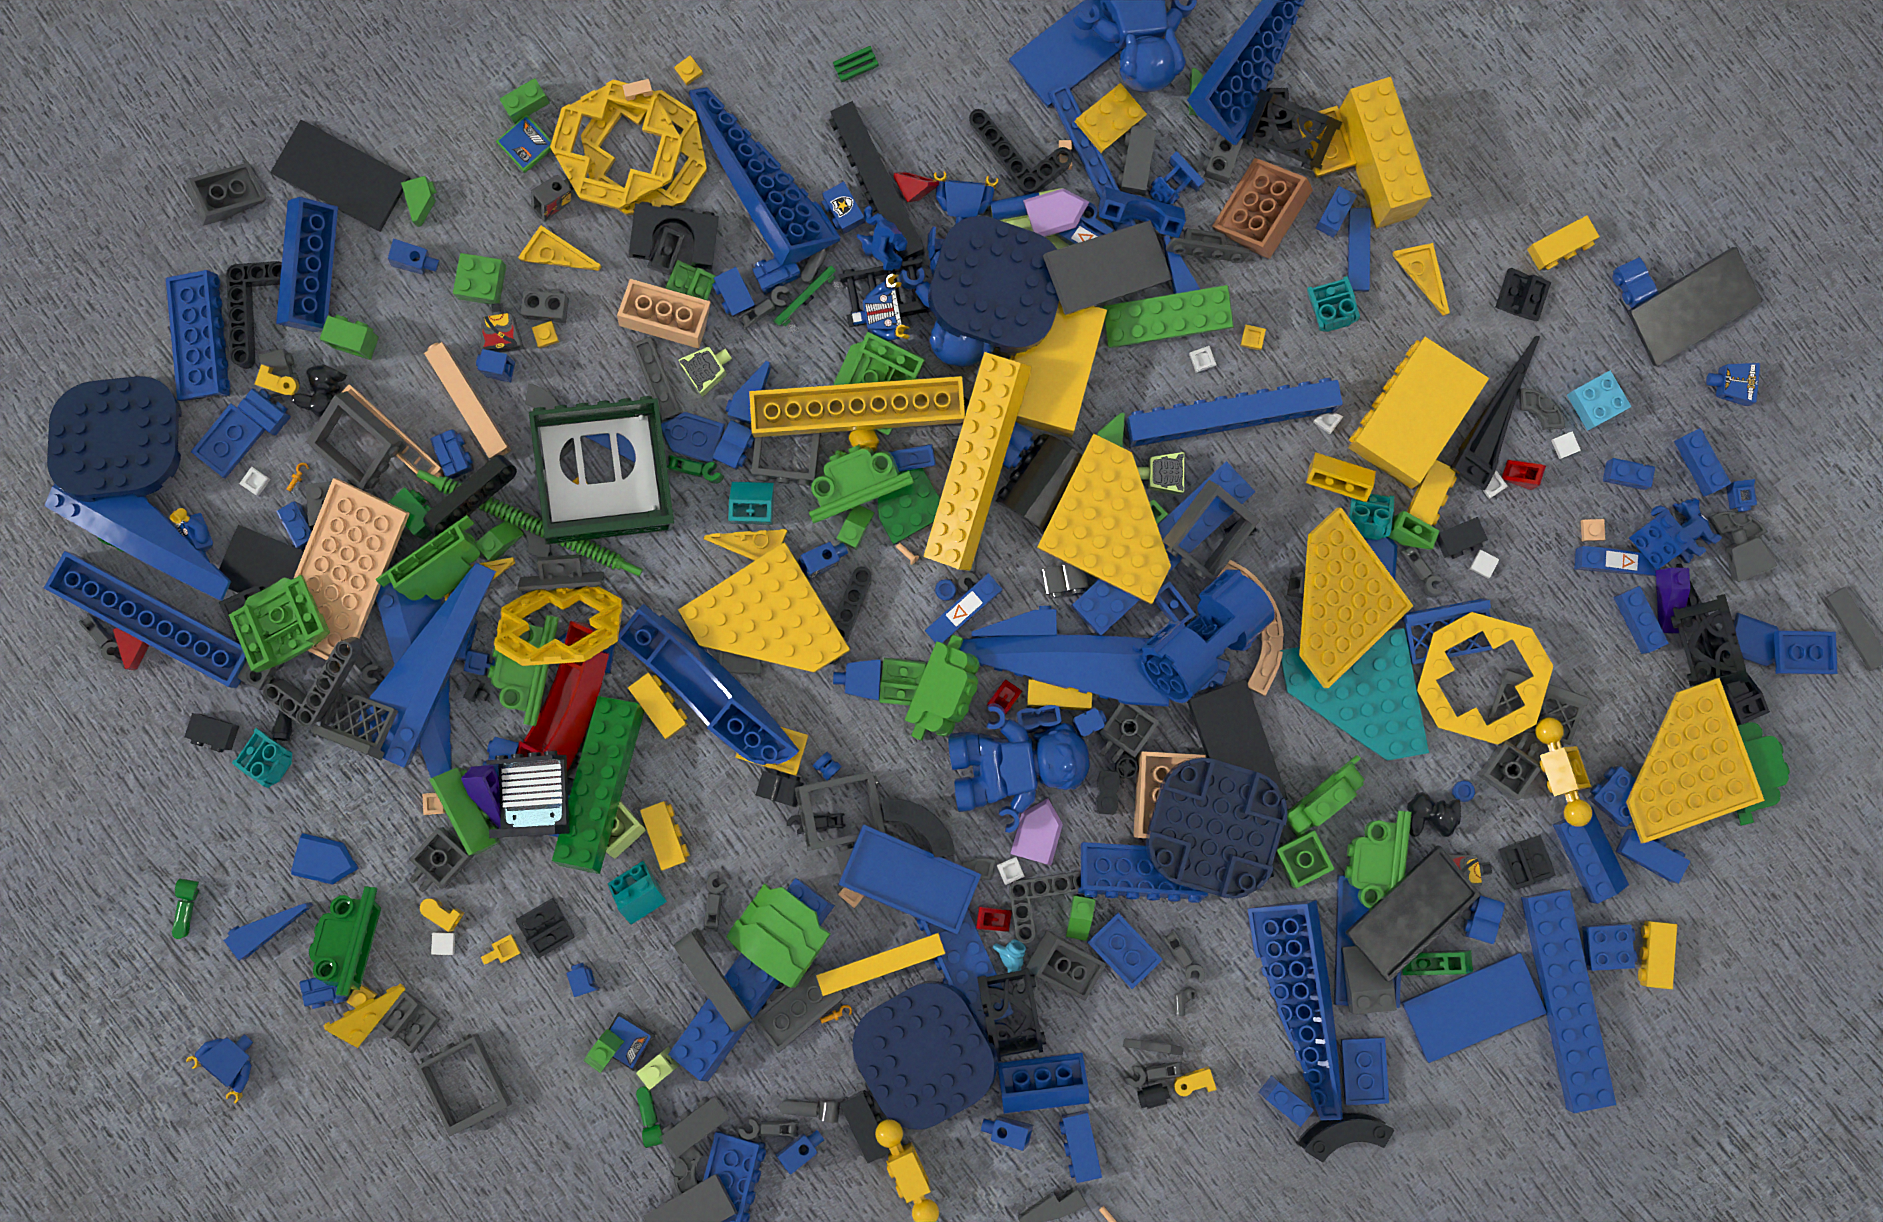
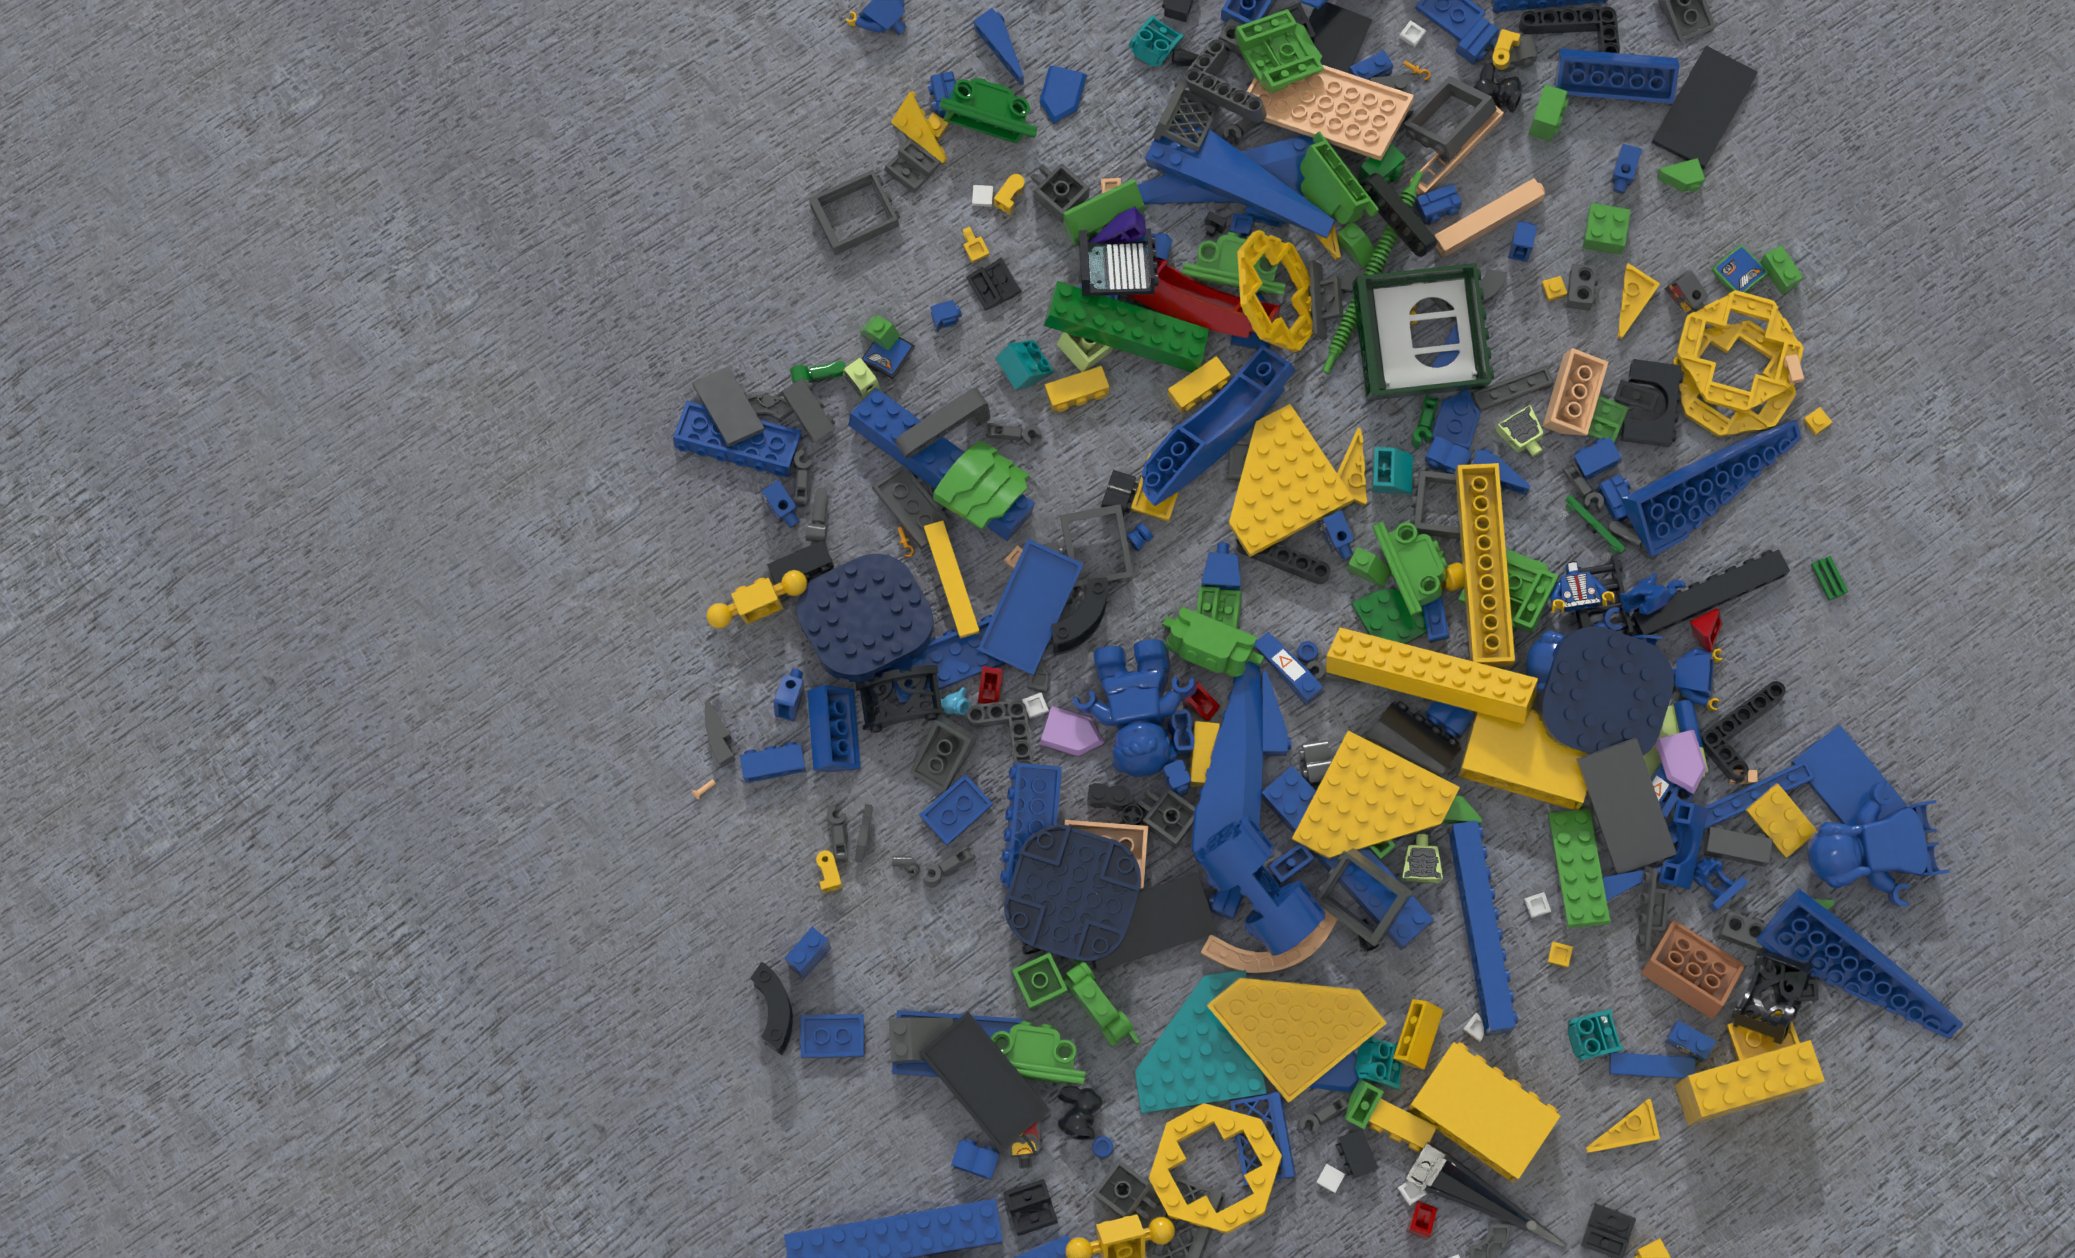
camera: 90 degrees right, 10 degrees down
torso [480,303,524,353] -> none
black piece [786,813,846,835] -> none
blue brick [821,182,865,234] -> none
light nougat piece [896,543,919,565] -> none
bright green slope [1066,895,1096,941] -> none
black brick [1137,1083,1170,1109] -> none
blue wedge [1248,900,1343,1120] -> none
blue tile [1401,952,1547,1063] -> none
green slope [1402,950,1473,975] -> none

